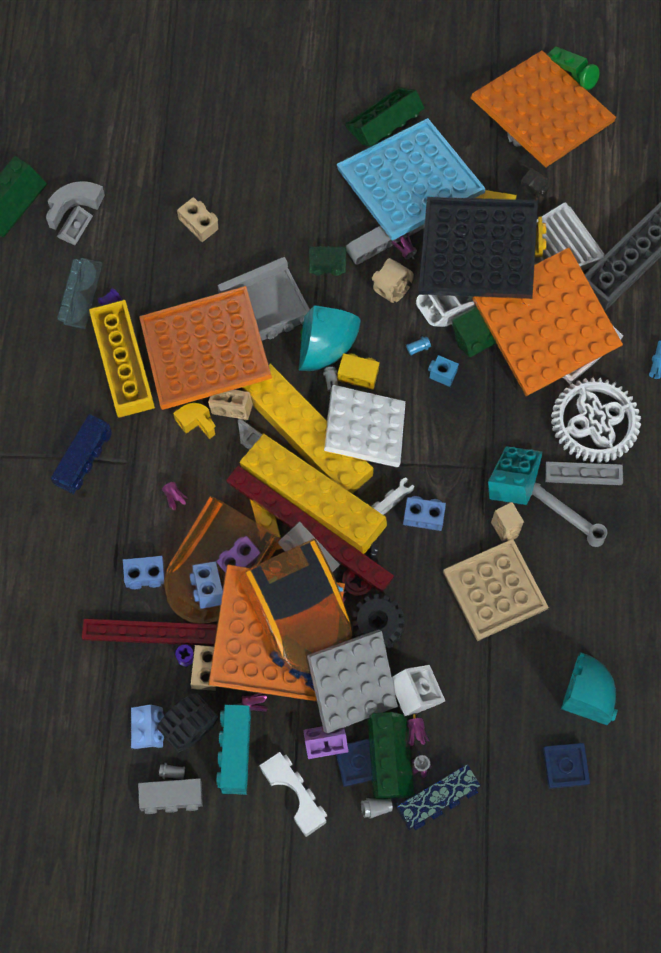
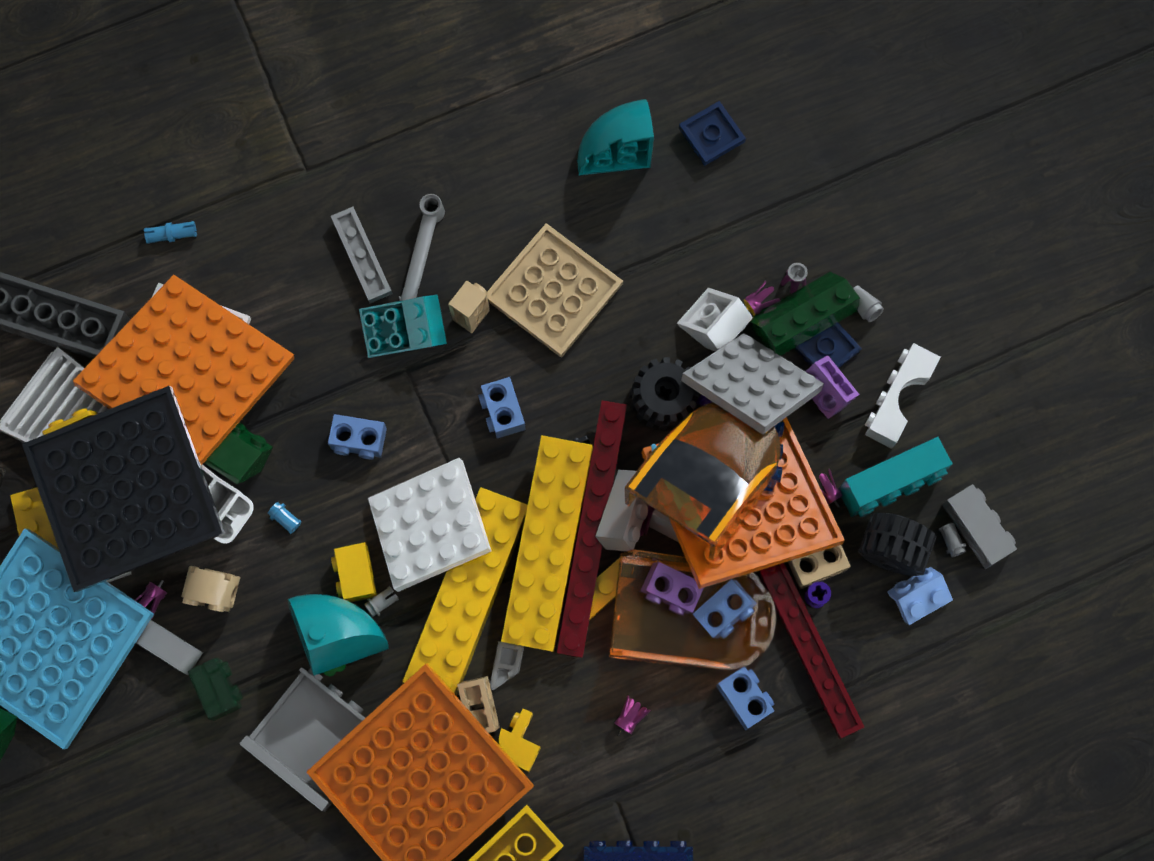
camera: 115 degrees left, 5 degrees up
dark red gear [342,569,372,596] -> none
white plate [371,478,414,515] -> none
clear blue brick [397,764,481,831] -> none
dark azure brick [428,355,459,387] -> none
white gear [551,378,641,463] -> none
none -> medium blue brick [328,414,387,460]

